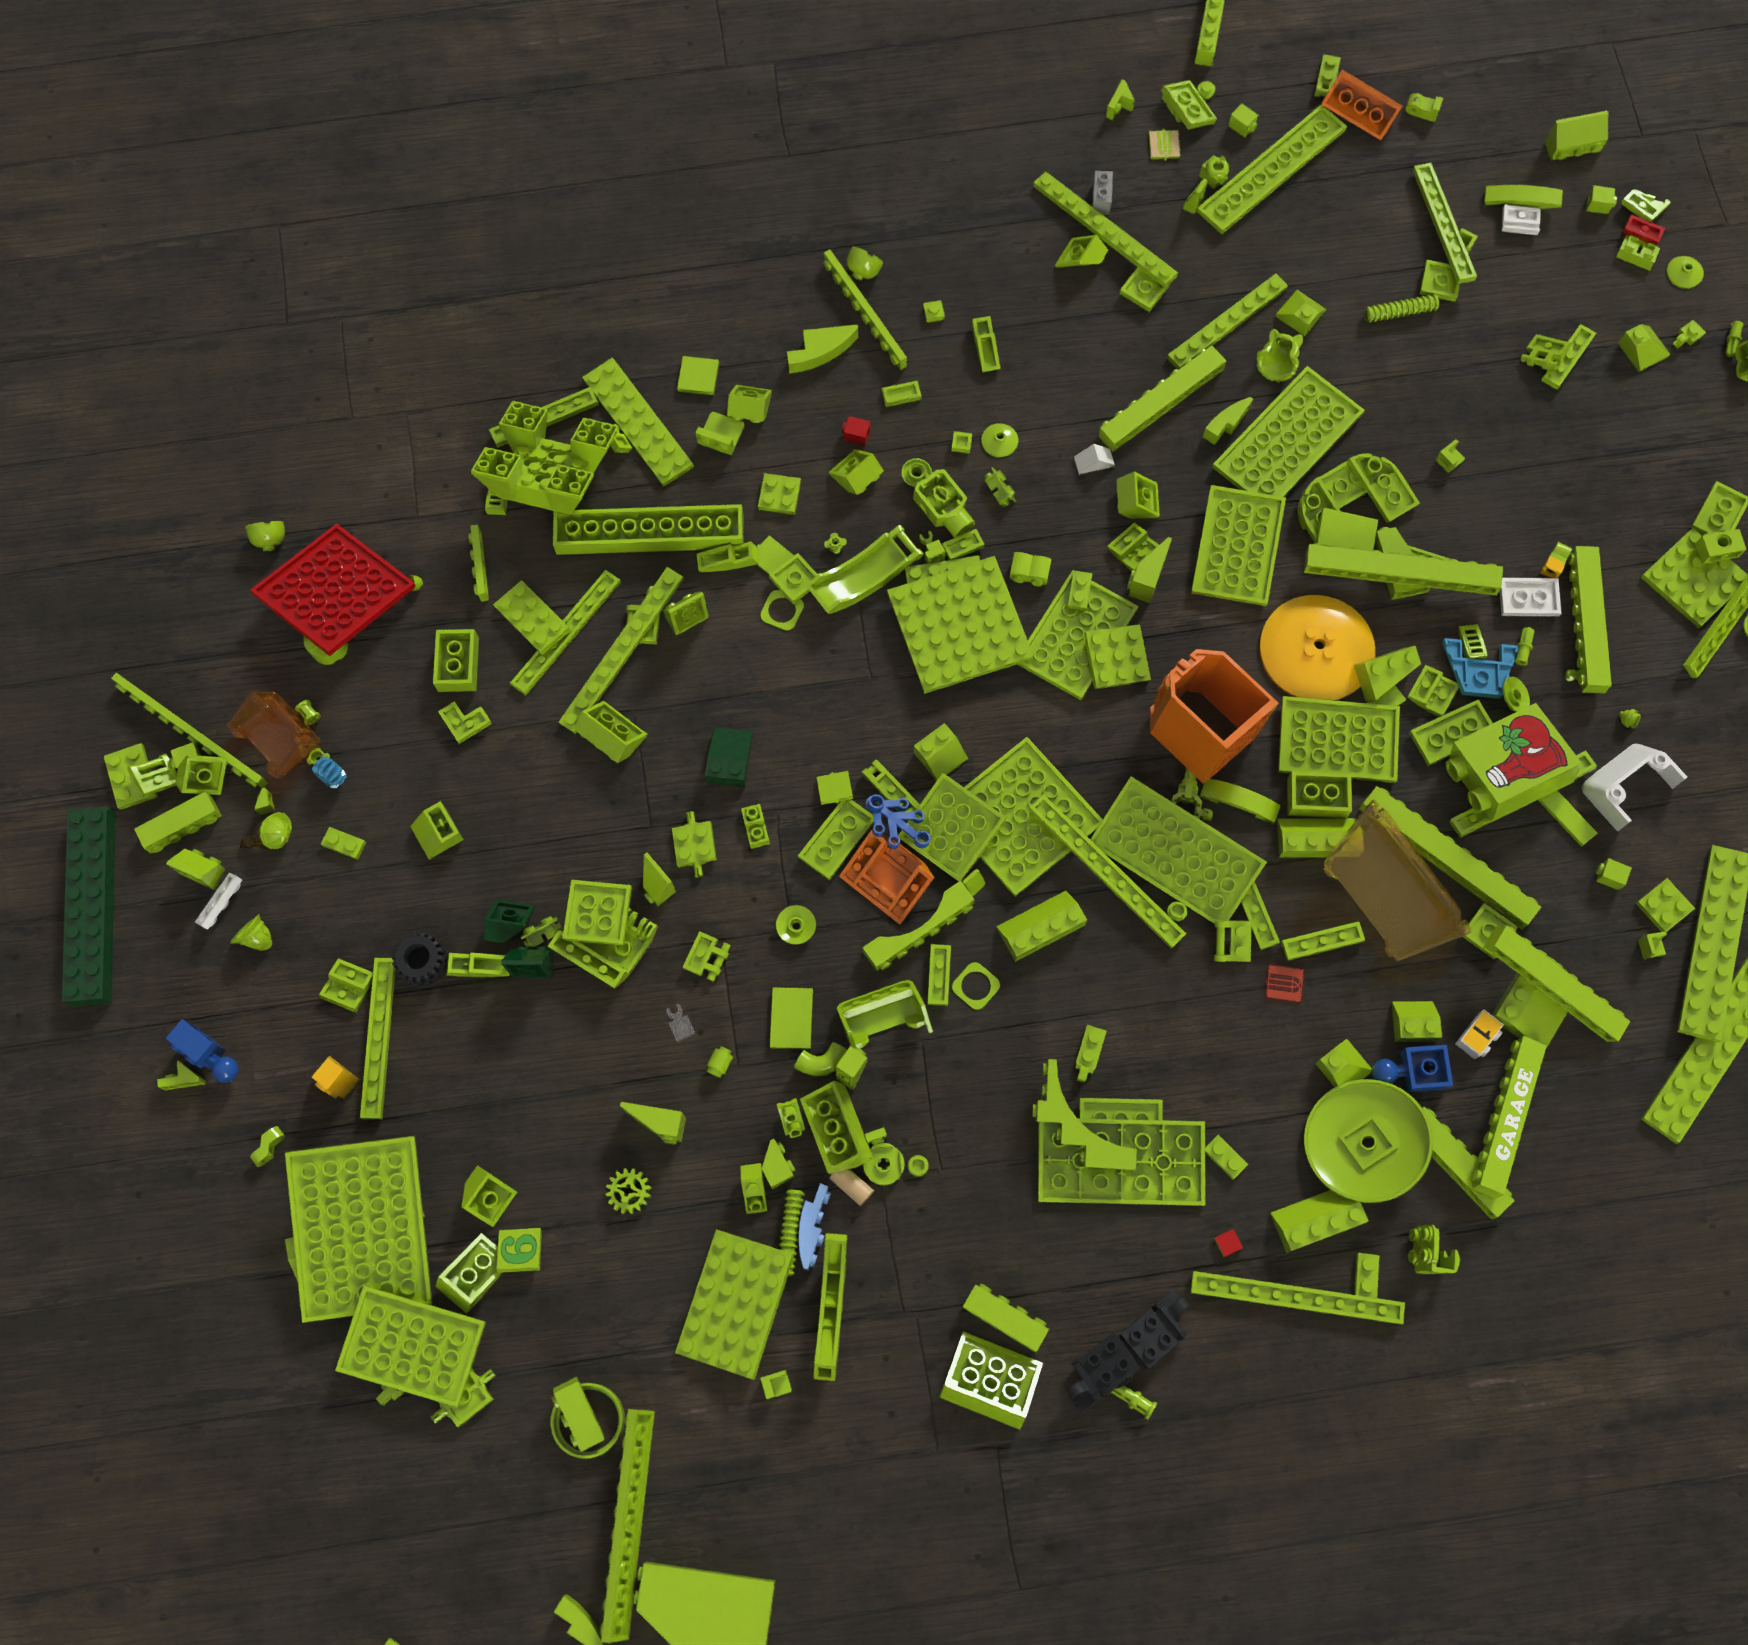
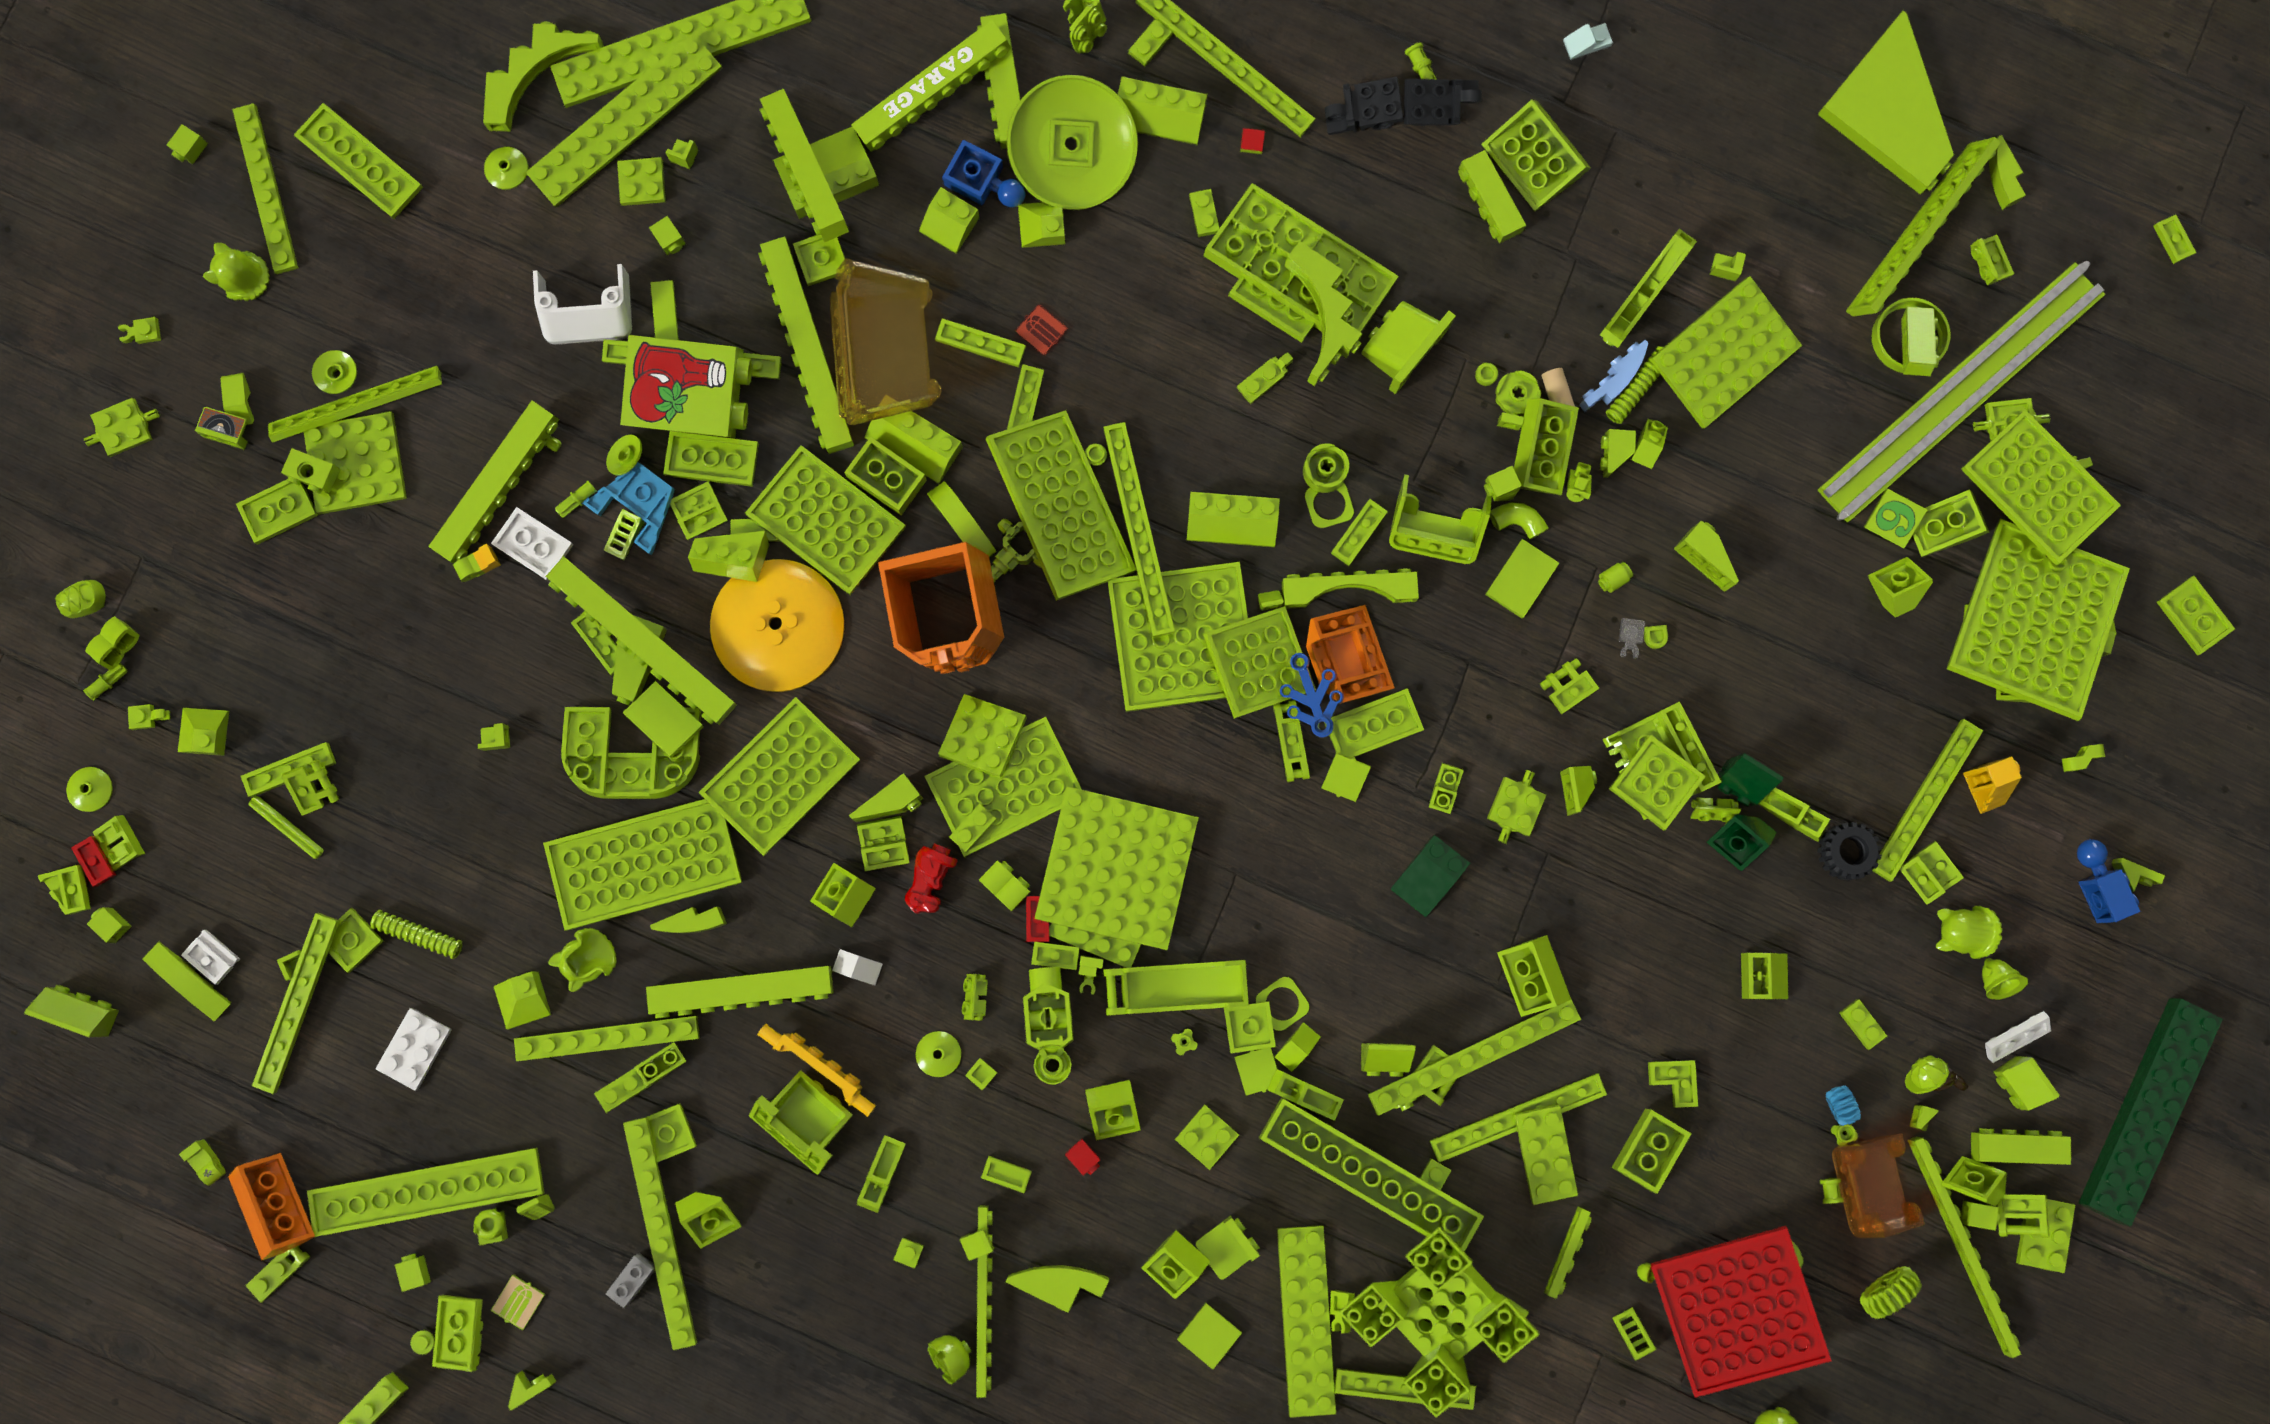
camera: 155 degrees left, 10 degrees up
lime gear [606,1168,651,1214] -> none
lime dish [776,905,816,945] -> none
lime slope [914,723,968,781] -> none
lime plate [1214,920,1252,962] -> none
brick [1455,1009,1504,1059] -> none
lime plate [1619,709,1641,728] -> none
none -> lime axle [249,796,324,859]
none -> white plate [376,1008,452,1091]
none -> lime slope [594,1042,686,1114]
none -> lime windscreen [749,1070,852,1175]
none -> yellow plate [757,1024,876,1117]
none -> red animal [905,843,958,914]
none -> lime slope [960,1228,994,1261]
none -> red plate [1026,896,1049,942]
none -> lime slope [1274,1022,1321,1072]
none -> lime brick [1303,444,1349,493]
none -> lime windscreen [1361,301,1455,394]
none -> lime plate [1419,1158,1451,1190]
none -> light aqua slope [1563,23,1613,59]
none -> lime slope [1612,1307,1656,1361]
none -> lime tile [1643,625,1668,649]
none -> piece [1817,261,2105,522]
none -> lime gear [1860,1266,1922,1319]
none -> lime hair [1936,906,2002,959]
none -> lime bracket [1970,235,2014,285]
none -> lime tile [2157,576,2235,655]

